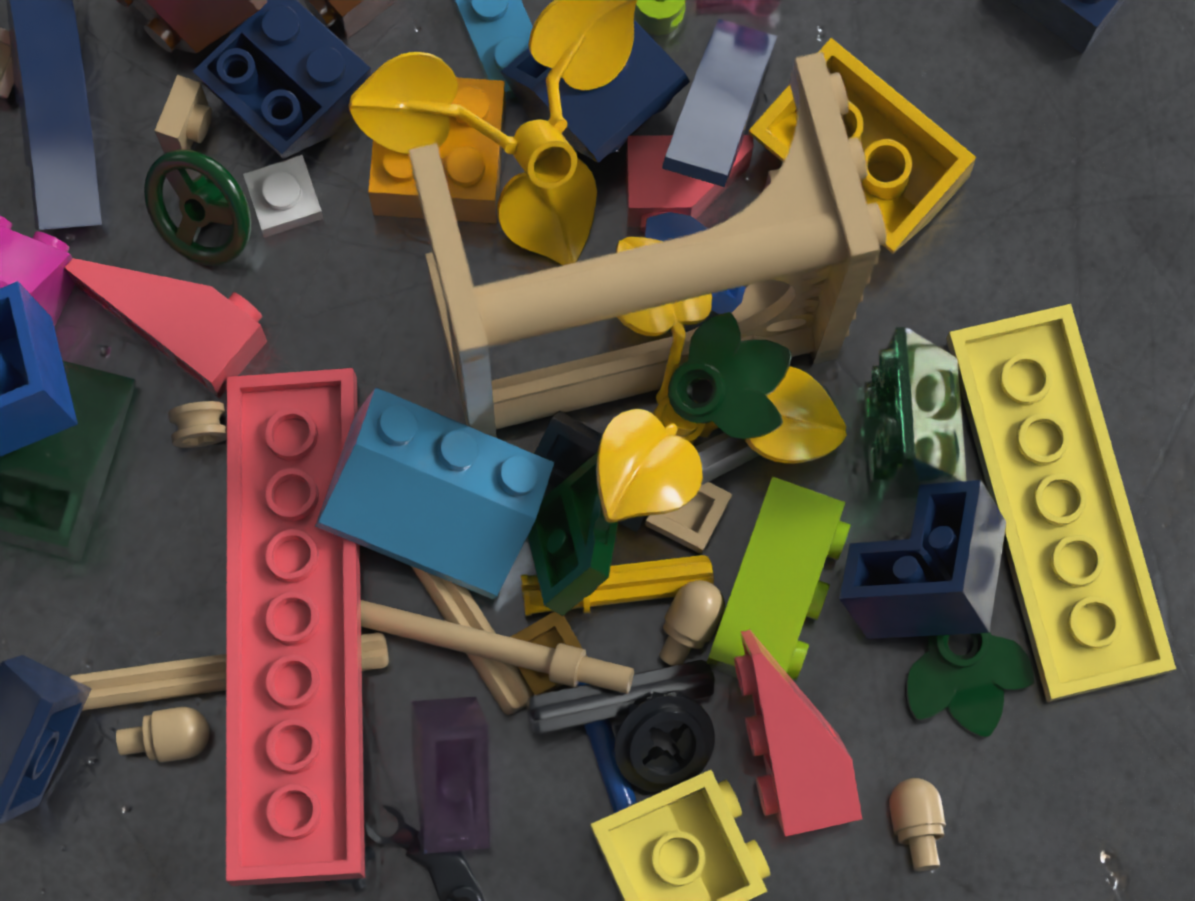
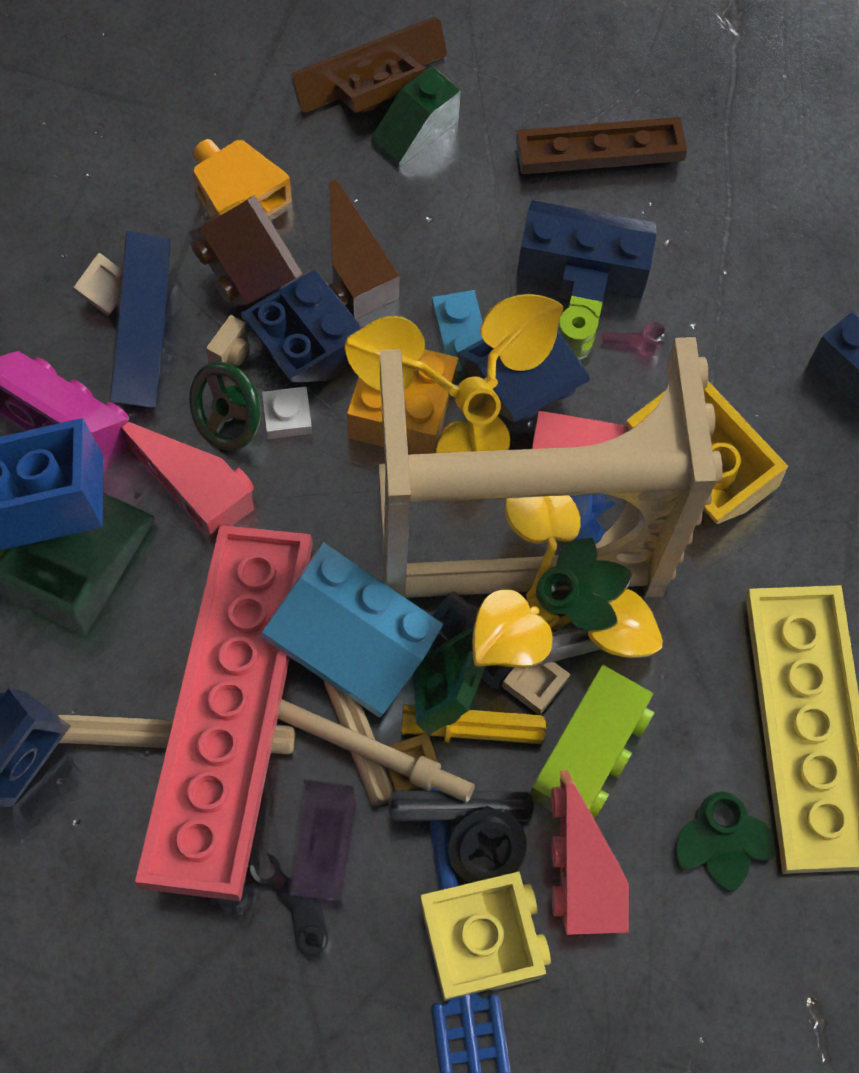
camera: 10 degrees right, 10 degrees down
tan cylinder [116,707,210,763] -> none
tan bush [168,401,227,448] -> none
tan cylinder [659,580,725,665] -> none
slope [662,19,777,187] -> none
dark blue brick [839,480,1006,639] -> none
clear green slope [864,327,967,500] -> none
tan cylinder [889,778,946,871] -> none

